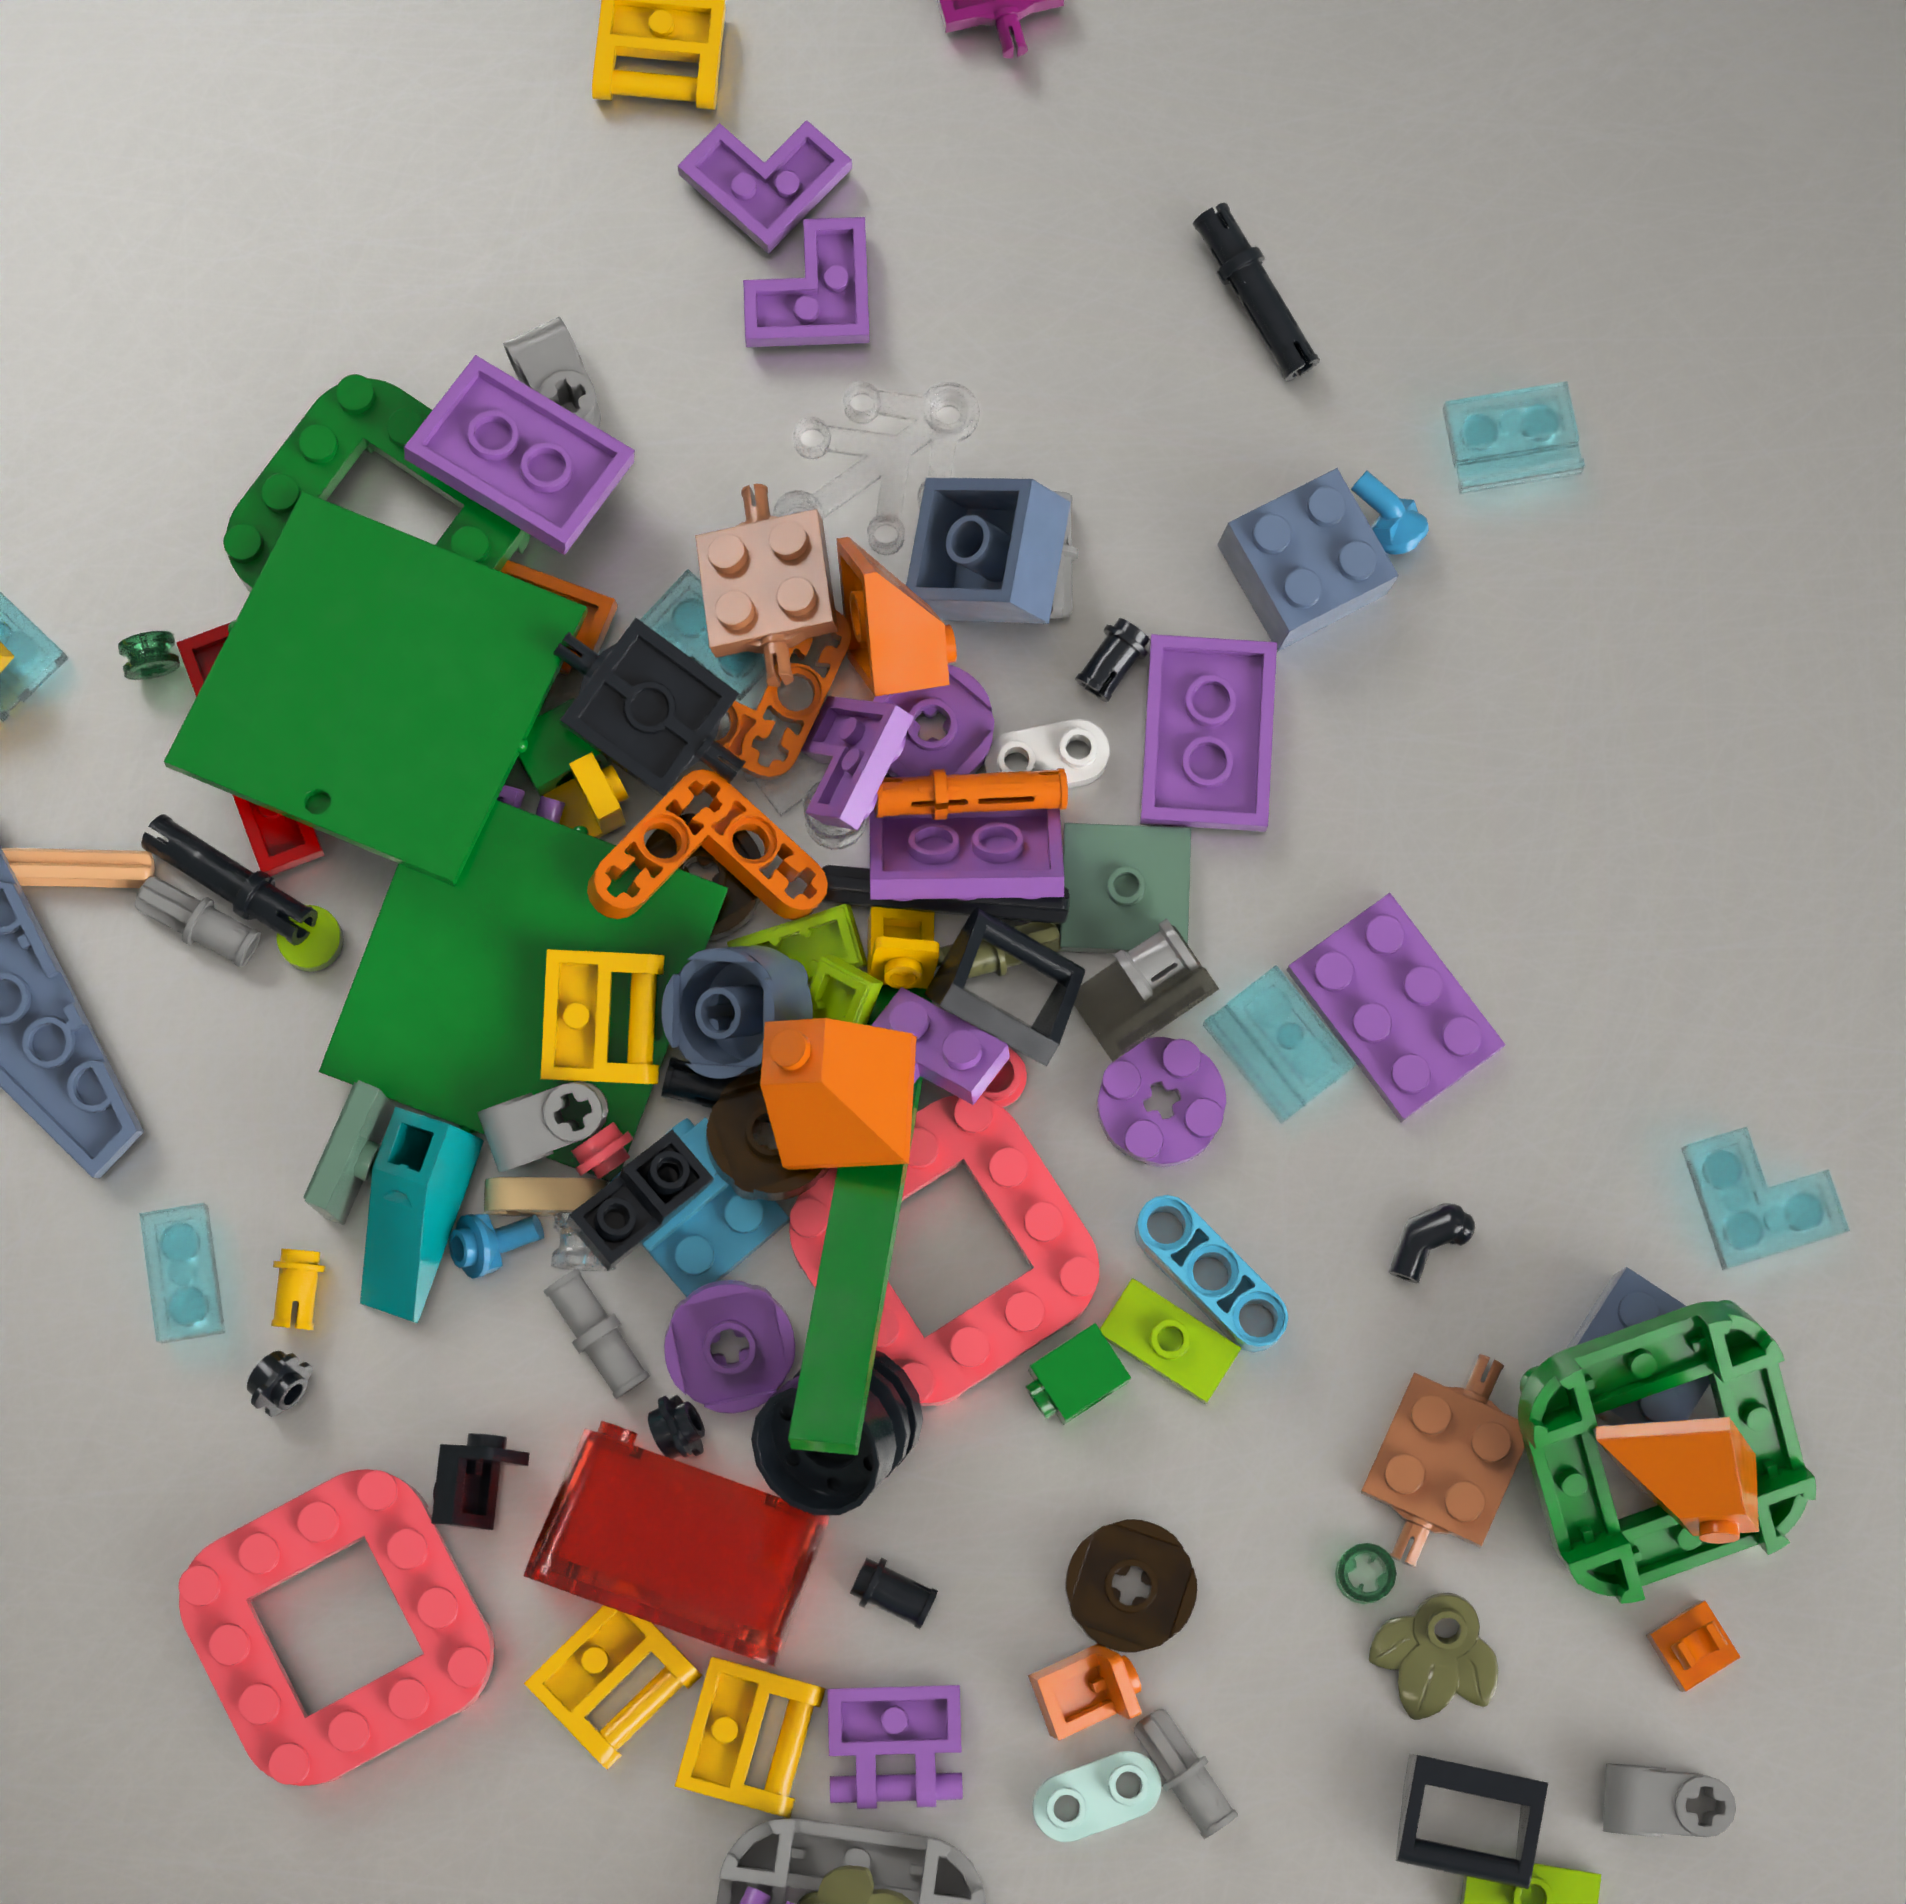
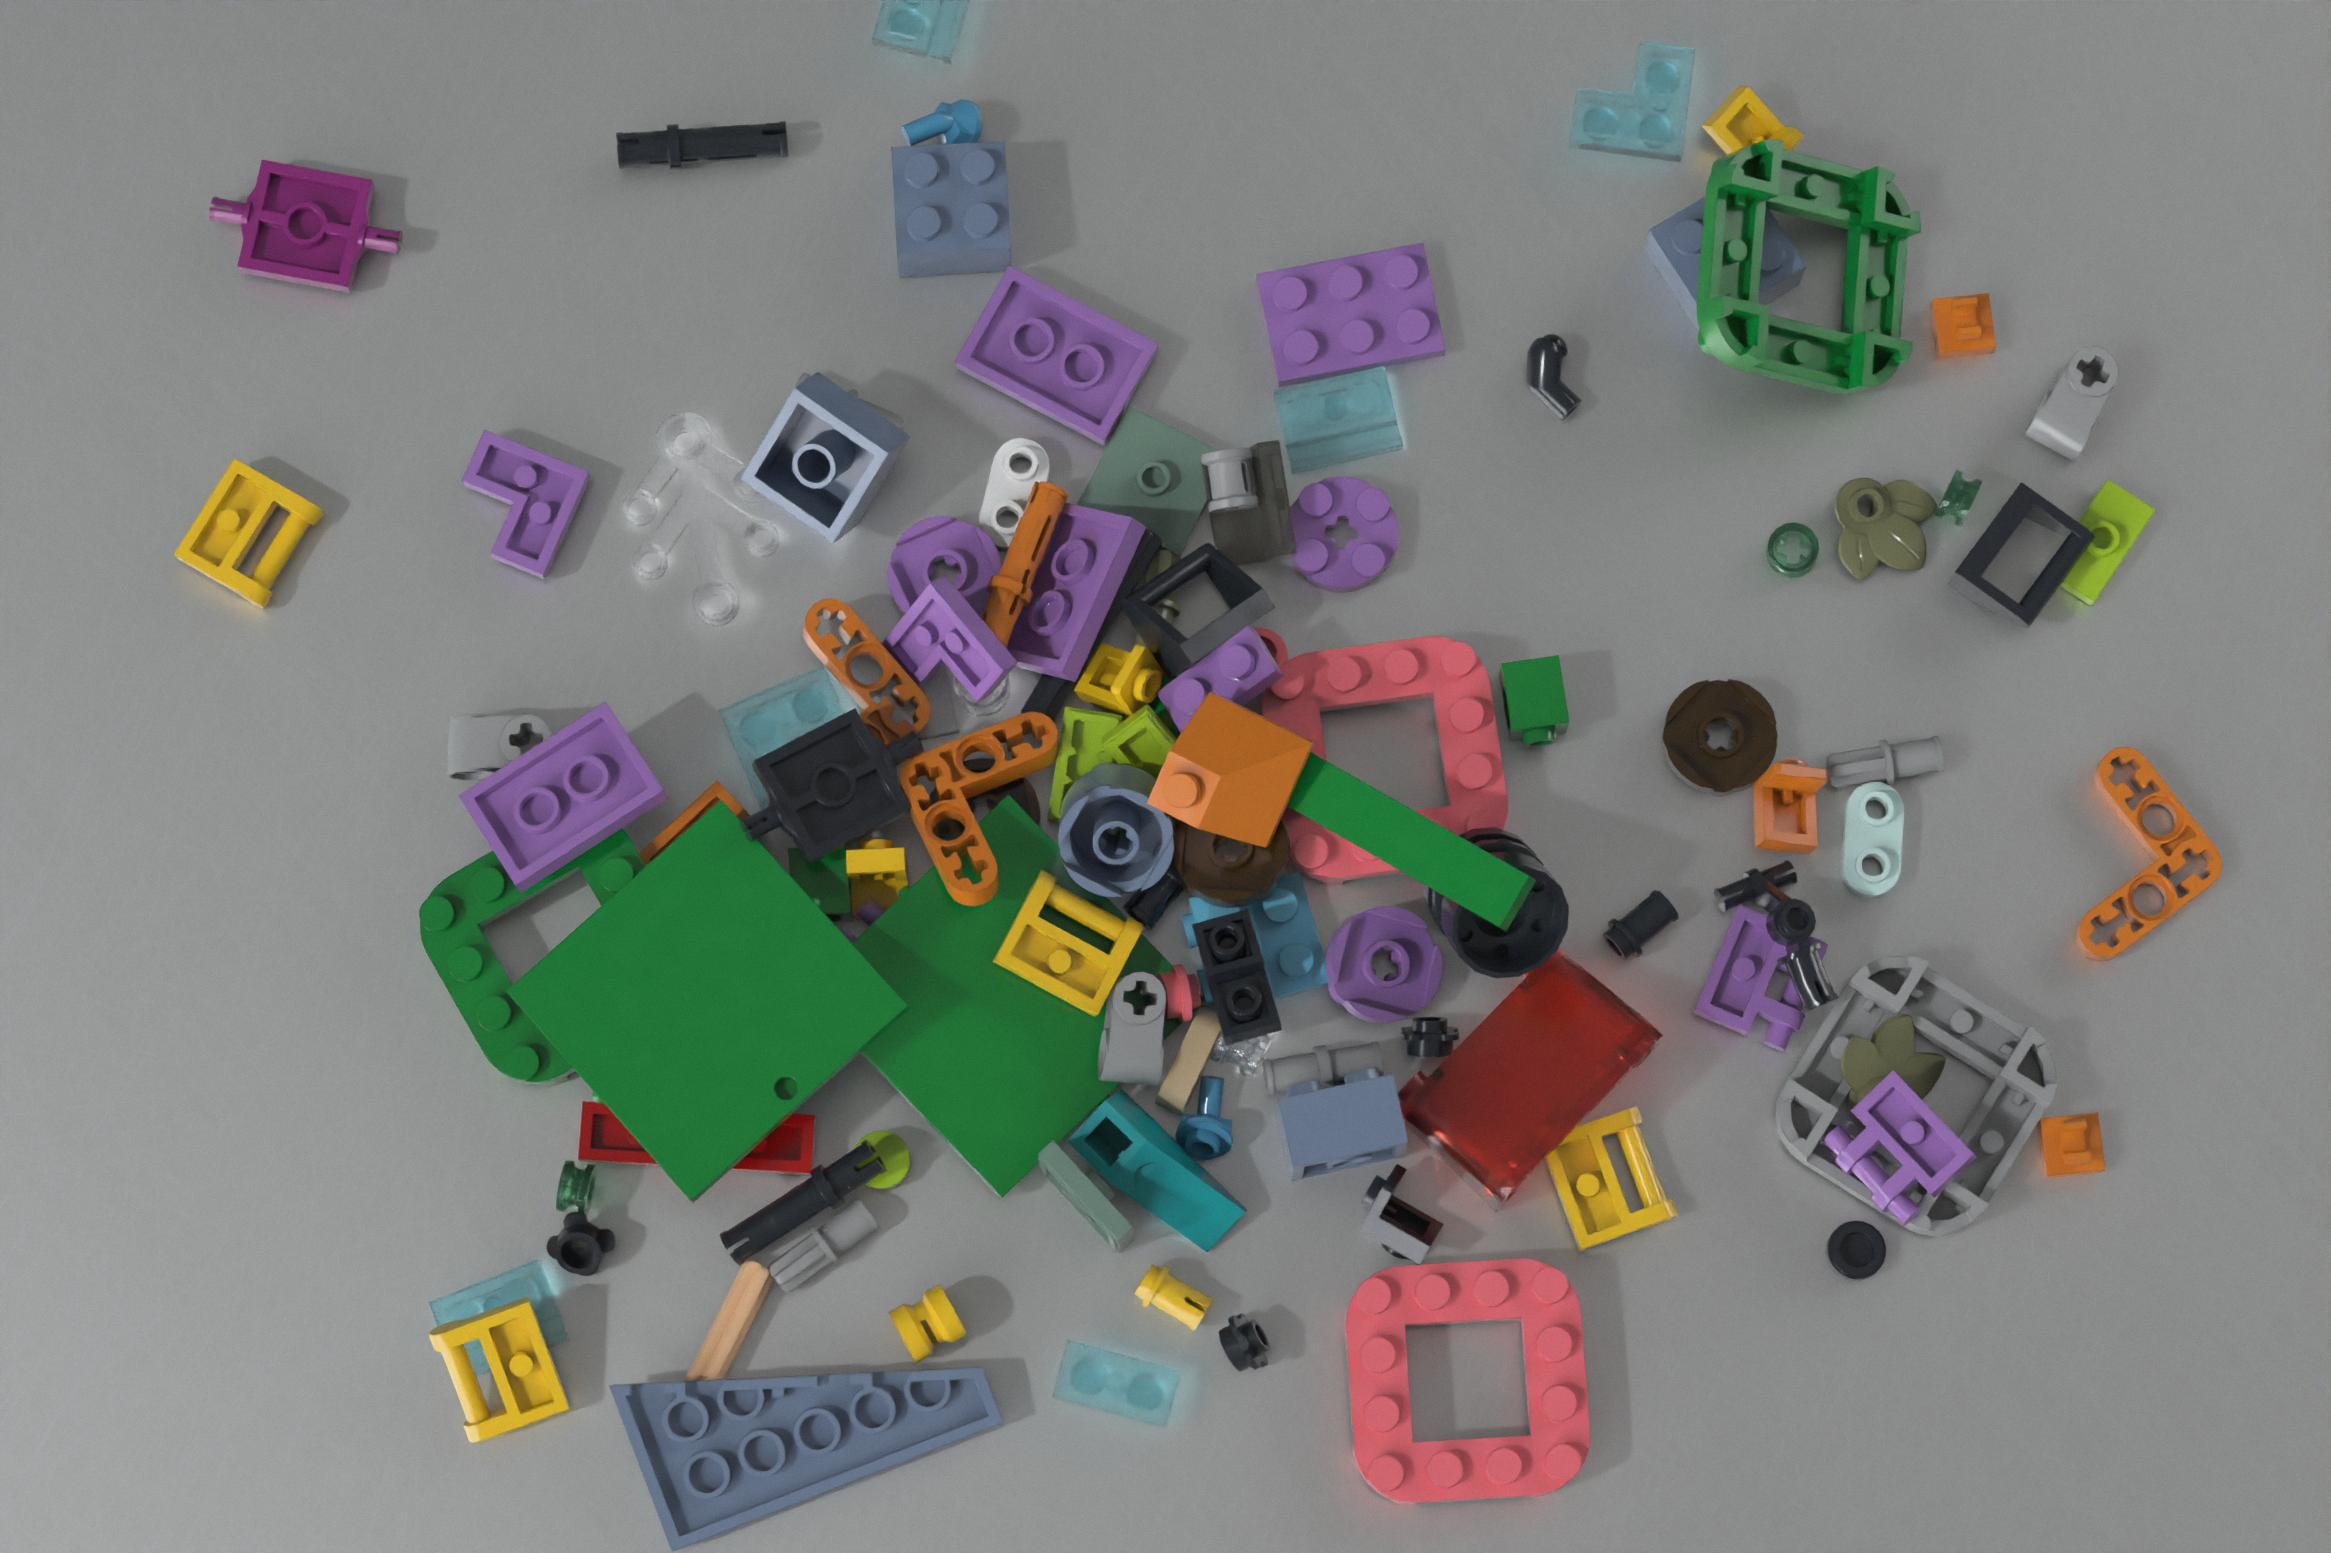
camera: 60 degrees left, 0 degrees up
yellow plate [675,1656,826,1818] -> none
medium lavender plate [677,120,852,254] -> none
plate [695,484,838,687] -> none
orange slope [836,537,957,696] -> none
black pin [1075,618,1150,702] -> none
lime plate [1100,1278,1242,1404] -> none
medium azure beam [1134,1195,1288,1352] -> none
nougat plate [1361,1354,1525,1567] -> none
orange slope [1596,1417,1759,1544] -> none
none -> black plate [546,1212,616,1276]
none -> yellow wheel [888,1284,968,1363]
none -> sand blue brick [1276,1068,1409,1182]
none -> yellow bracket [1702,86,1804,155]
none -> black pin [1714,860,1838,1012]
none -> clear green bush [1935,469,1982,527]

